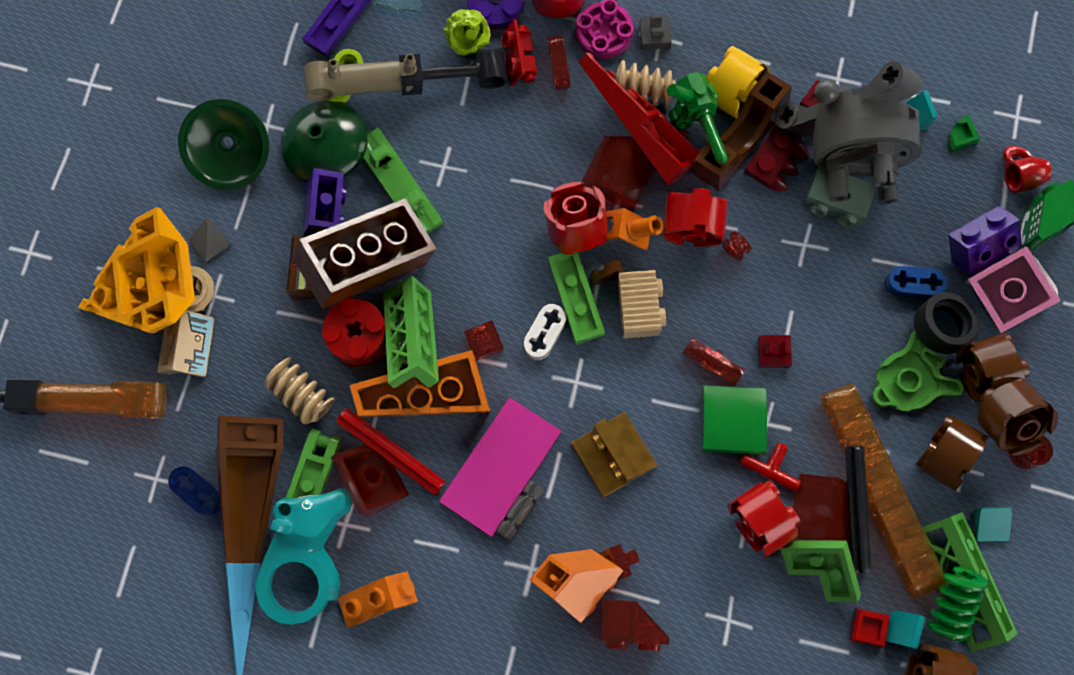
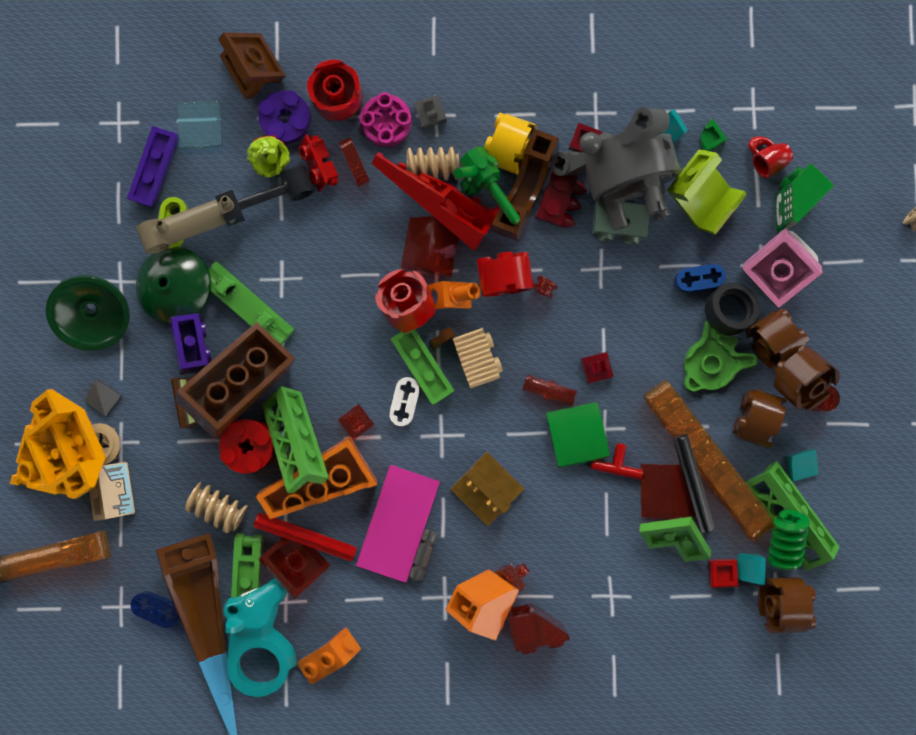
camera: 15 degrees left, 10 degrees up
red brick [727,480,800,559] -> none
dark purple brick [948,206,1022,276] -> none
none -> lime panel [666,149,747,235]

